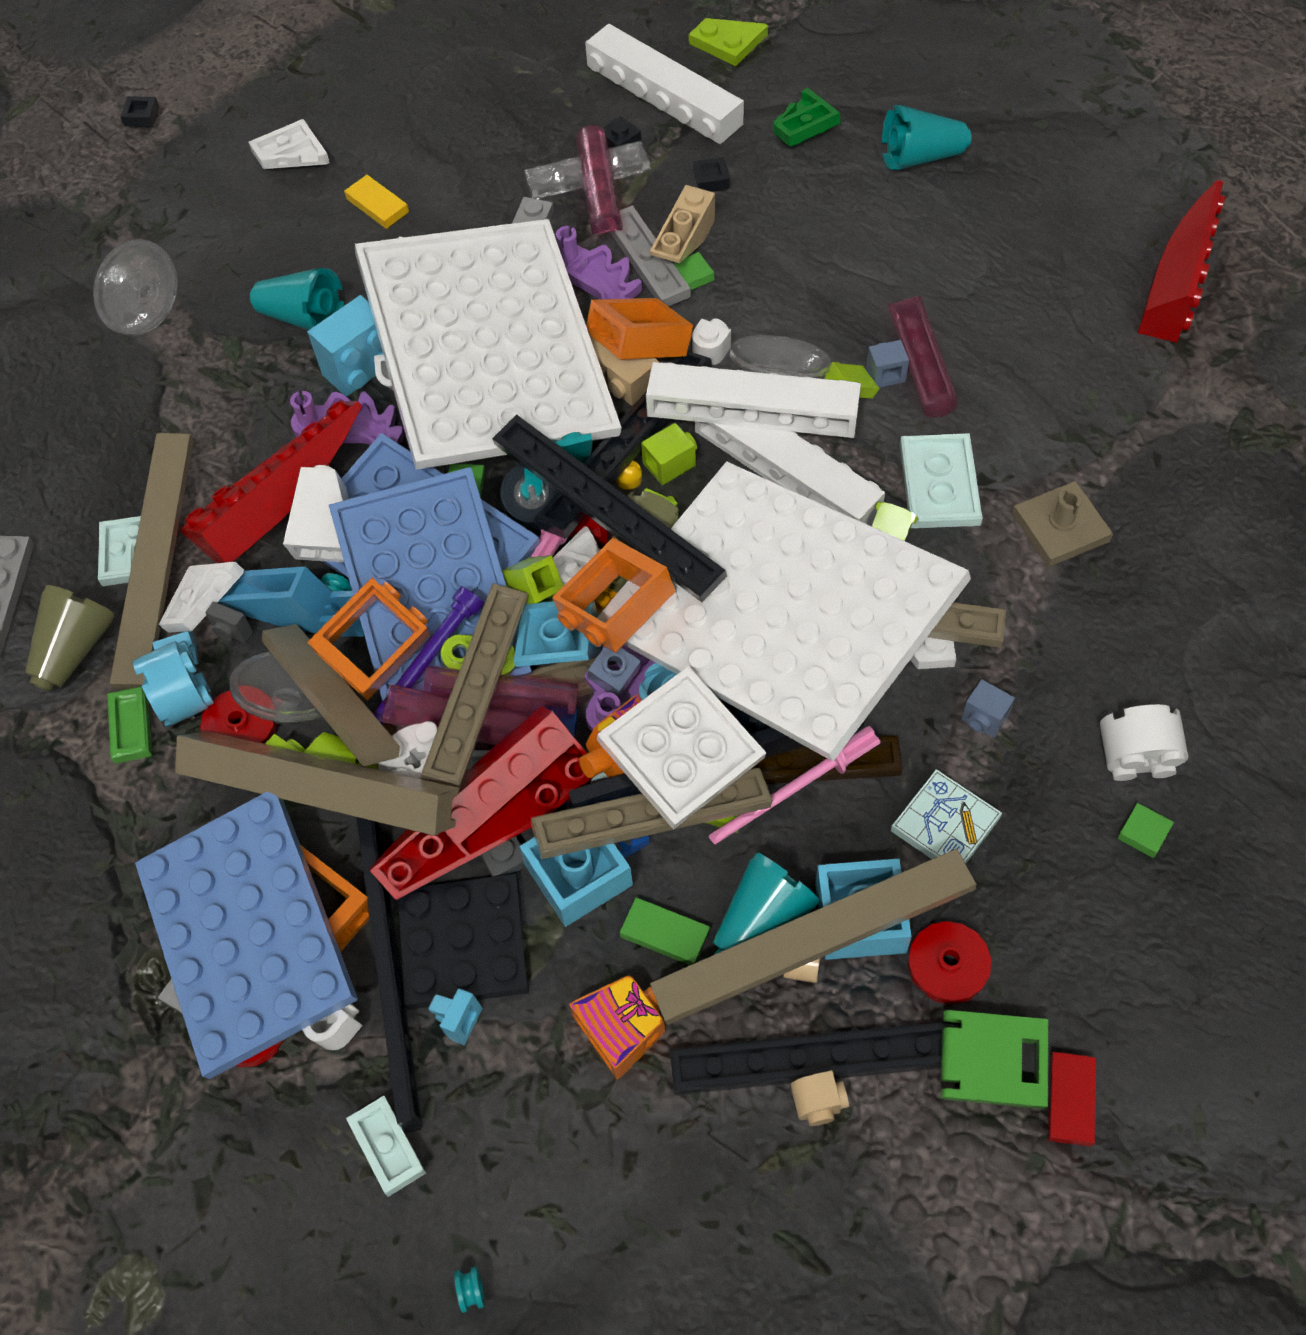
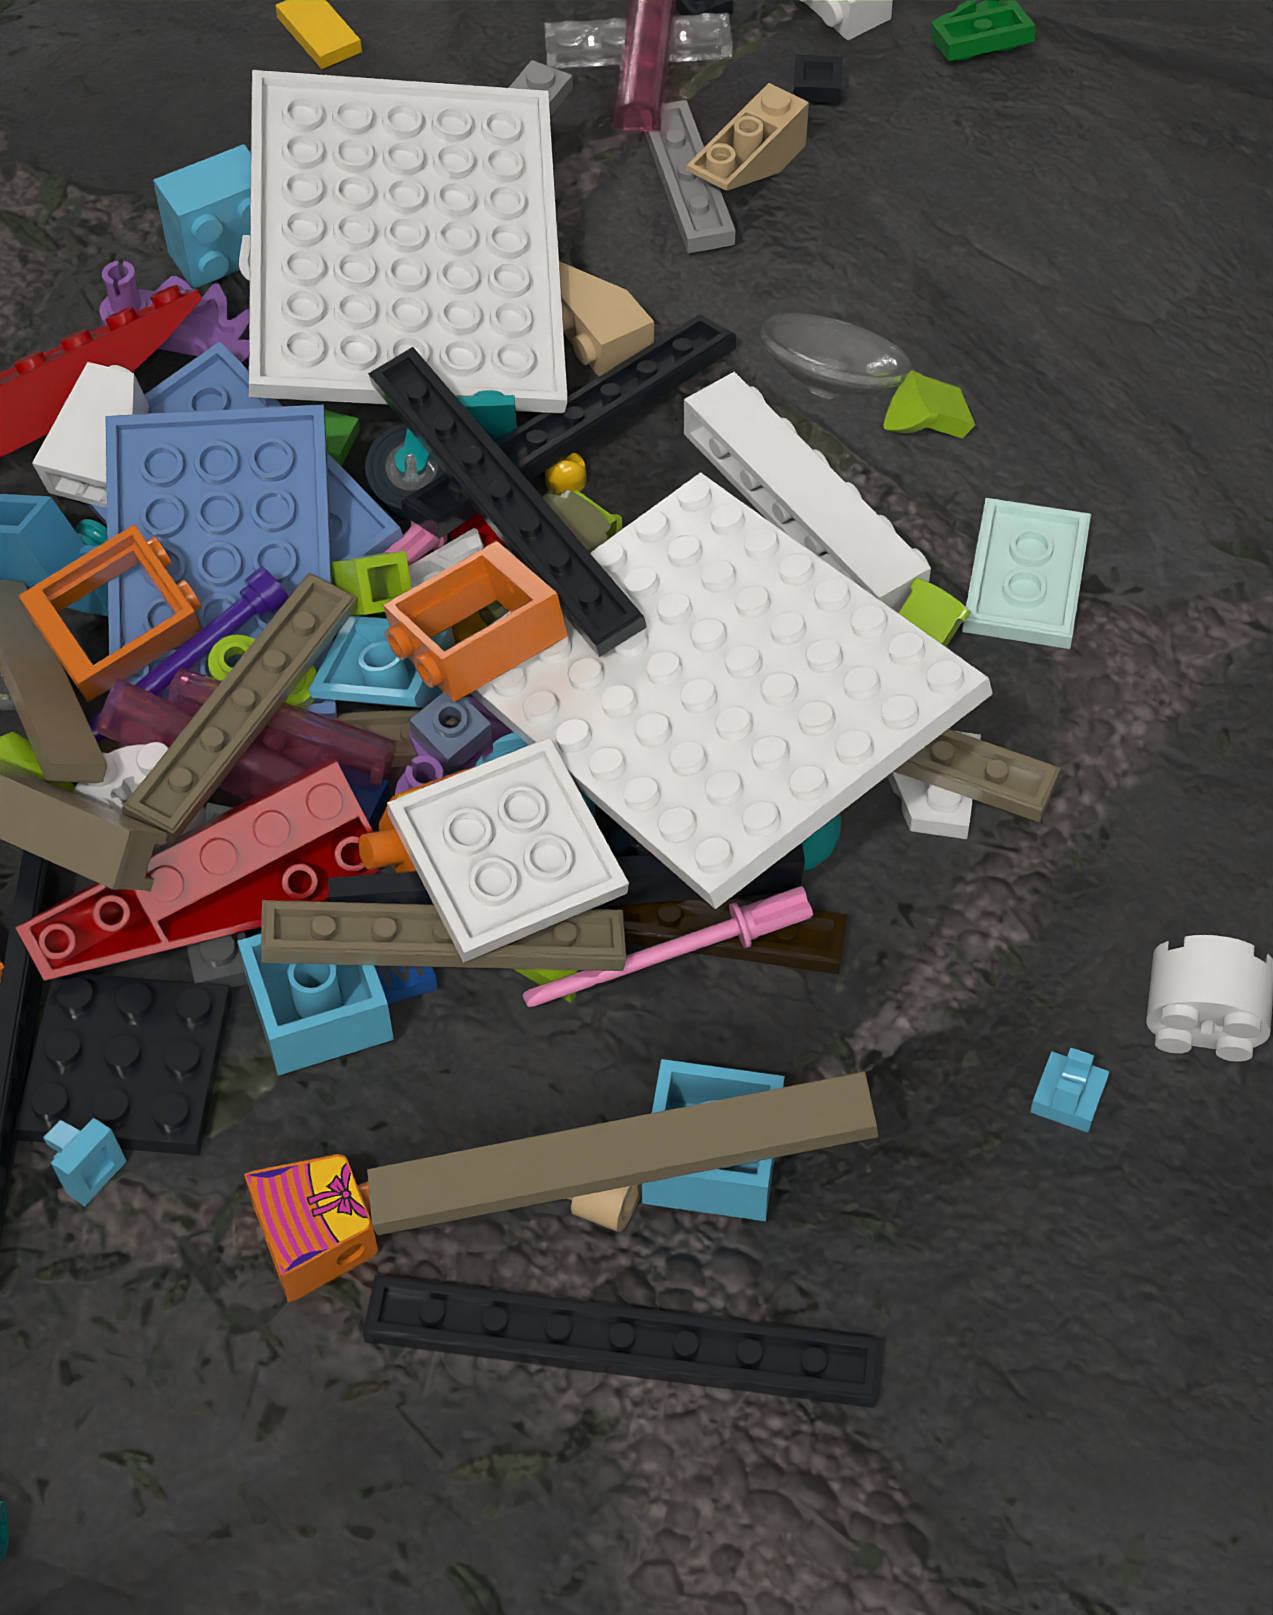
camera: 10 degrees right, 5 degrees down
teal cone [250,268,344,331] -> none
medium lavender animal [556,226,642,299] -> none
orange window [586,298,693,360] -> none
bright green tile [620,898,710,965] -> none
lime brick [641,423,697,485] -> none
white brick [646,362,861,438] -> none
bright green tile [673,252,714,290] -> none
white plate [692,318,731,365] -> none
teal cone [712,853,820,955] -> none
tan plate [790,1070,849,1126] -> none
sand blue plate [866,340,909,388] -> none
teal cone [882,105,971,170] -> none
clear pink brick [888,295,957,418] -> none
light aqua tile [891,769,1002,864] -> none
red plate [907,921,992,1005] -> none
bright green container [941,1010,1048,1109] -> none
sand blue plate [961,679,1015,738] -> none
dark tan tile [1012,481,1113,567] -> none
red tile [1048,1052,1096,1147] -> none
bright green tile [1117,803,1174,858] -> none
none -> medium azure tile [1030,1048,1110,1133]

